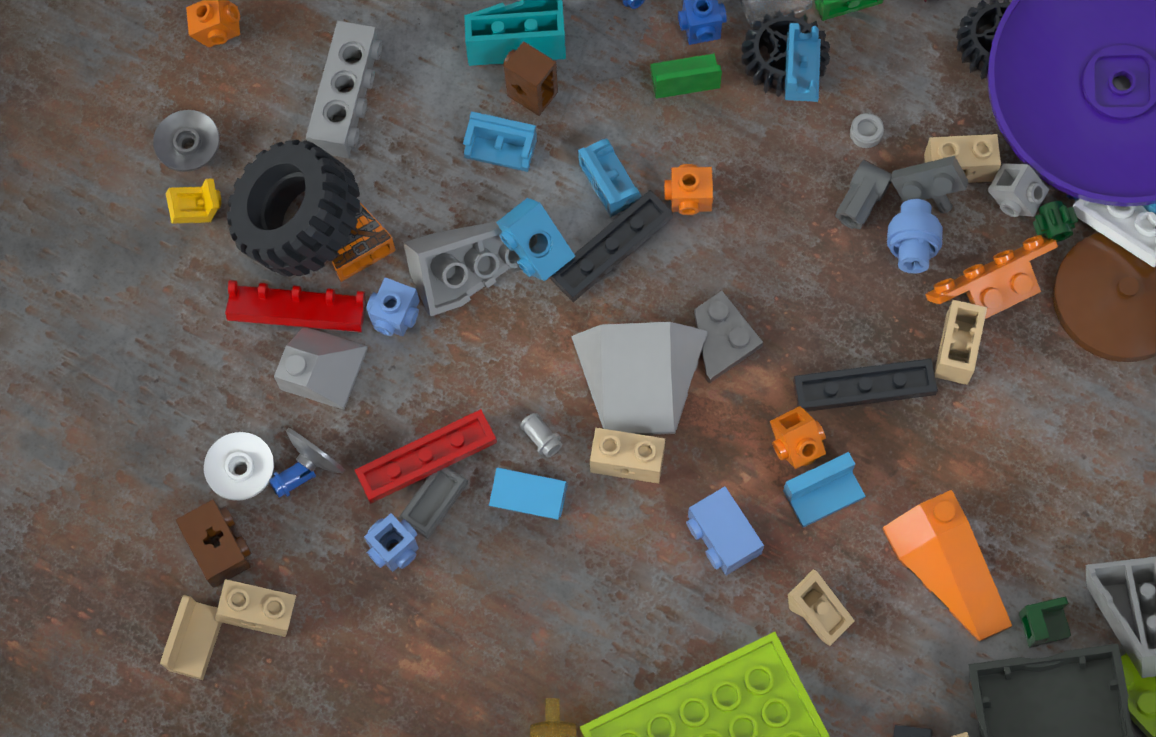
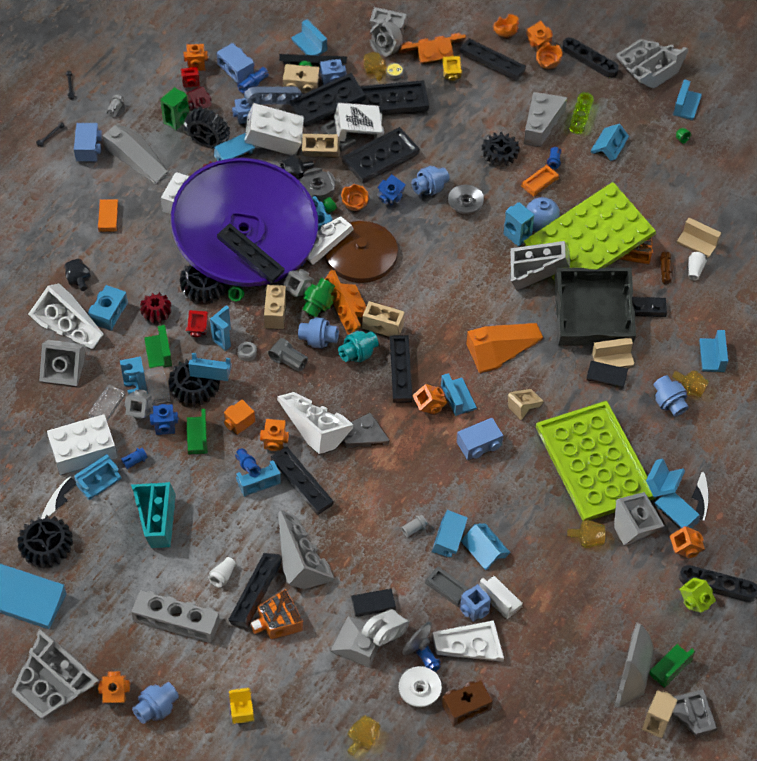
camera: 90 degrees left, 15 degrees down
flat silver dish [153,110,220,172] -> none
tan panel [160,595,222,680] -> none
tan brick [215,579,296,637] -> none
red hinge [225,280,367,332] -> none
black tyre [227,140,360,277] -> none
red hinge [354,409,497,504] -> none
medium blue brick [367,277,419,337] -> none
dark azure hinge [463,111,537,172] -> none
dark azure brick [496,198,575,281] -> none
reddish brown brick [503,41,558,116] -> none
light grey wedge [571,322,708,435] -> none
tan brick [590,428,665,484] -> none
dark grey plate [890,156,968,214] -> none
dark green panel [1018,596,1071,648] -> none
dark green gear [1033,201,1078,242] -> none
none -> medium blue piece [133,682,179,724]
none -> red bracket [186,310,208,337]
none -> white cone [208,557,236,587]
none -> dark azure panel [210,305,231,351]
none -> black plate [217,223,285,284]
none -> orange brick [224,400,255,435]
none -> green hinge [228,286,245,302]
none -> black plate [228,553,282,627]
none -> blue pin [235,448,261,477]
none -> white wedge [277,392,353,454]
none -> green piece [302,278,335,318]
none -> teal piece [338,331,379,362]
none -> clear yellow piece [347,715,381,756]
none -> black tile [351,588,396,617]
none -> white piece [362,609,409,646]
none -> white wing [432,621,504,662]
none -> dark azure panel [461,523,510,570]
none -> white panel [479,576,523,619]

